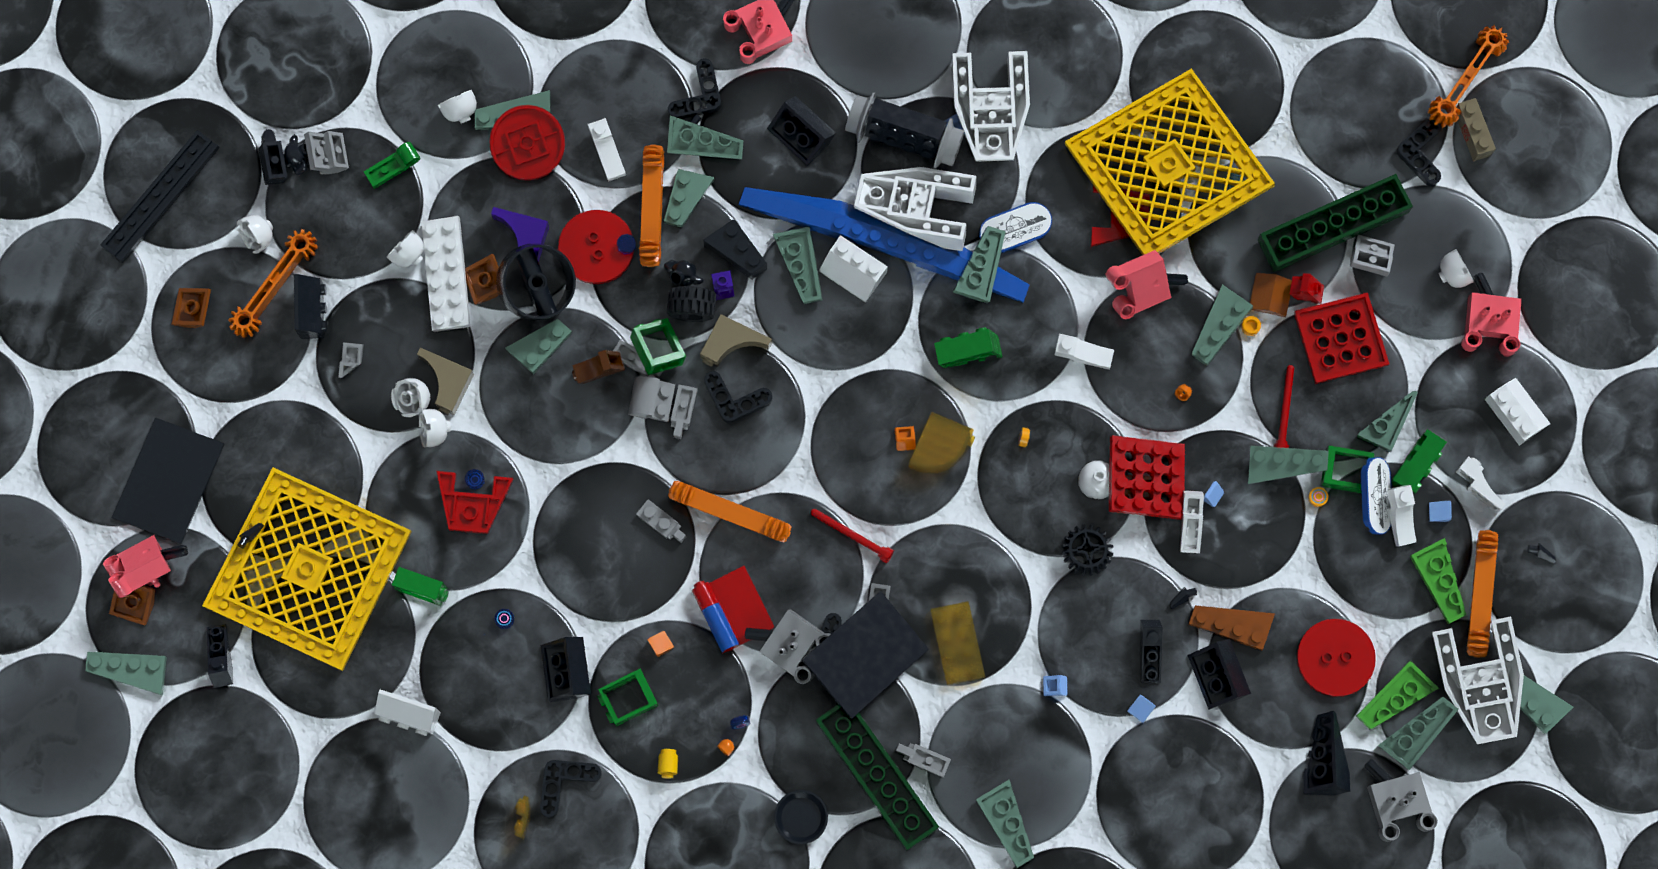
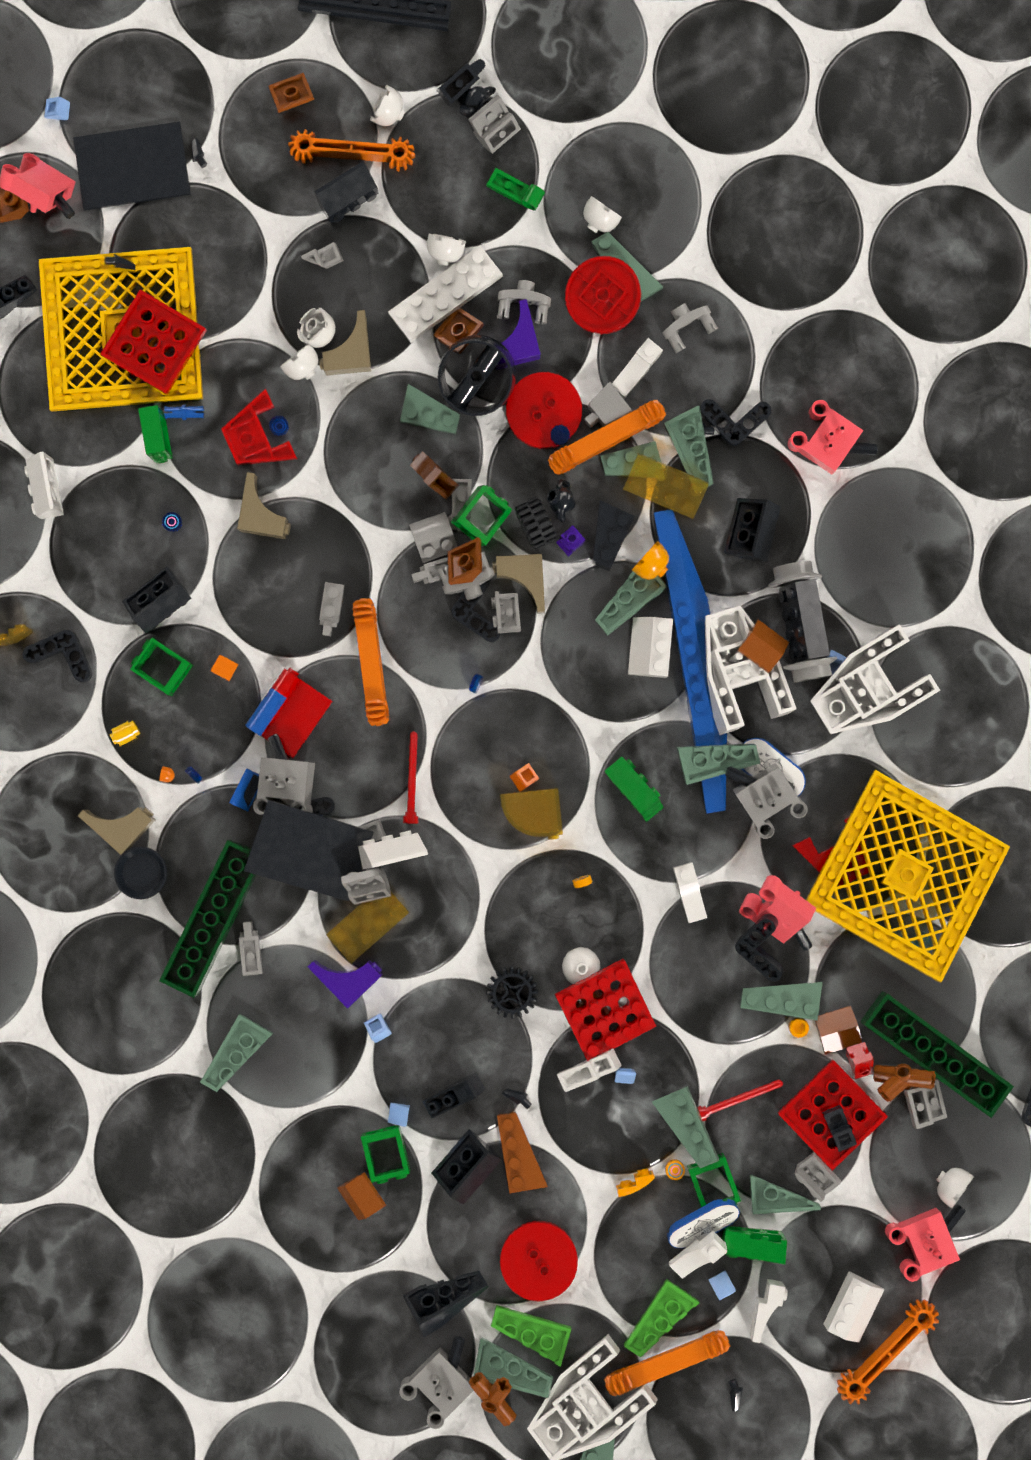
camera: 60 degrees right, 10 degrees up
orange hinge [1175,384,1192,401] -> none
none -> light blue slope [44,97,70,120]
none -> dark tan arch [78,807,156,855]
none -> red piece [100,289,207,395]
none -> blue pin [164,404,204,420]
none -> black bar [192,138,207,168]
none -> blue slope [229,769,259,811]
none -> dark tan arch [237,472,291,539]
none -> dark purple arch [307,960,383,1009]
none -> dark orange slope [337,1172,386,1220]
none -> light grey brick [341,867,391,905]
none -> white slope [358,830,428,869]
none -> green window [361,1125,411,1184]
none -> light grey connector [437,552,495,600]
none -> dark orange slope [447,537,482,585]
none -> clear blue tile [469,674,483,694]
none -> dark orange piece [469,1372,517,1426]
none -> light grey bracket [491,591,521,633]
none -> light grey connector [497,280,551,324]
none -> light grey torso [584,382,632,428]
none -> light orange slope [616,1168,655,1197]
none -> clear yellow plate [623,453,709,519]
none -> light orange cylinder [632,541,669,580]
none -> light grey connector [662,303,718,354]
none -> light grey piece [725,763,808,839]
none -> black beam [735,914,784,981]
none -> dark orange slope [737,620,789,673]
none -> light grey bracket [794,1152,841,1202]
none -> black slope [822,1105,857,1152]
none -> orange arm [837,1299,939,1404]
none -> dark orange piece [873,1064,936,1102]

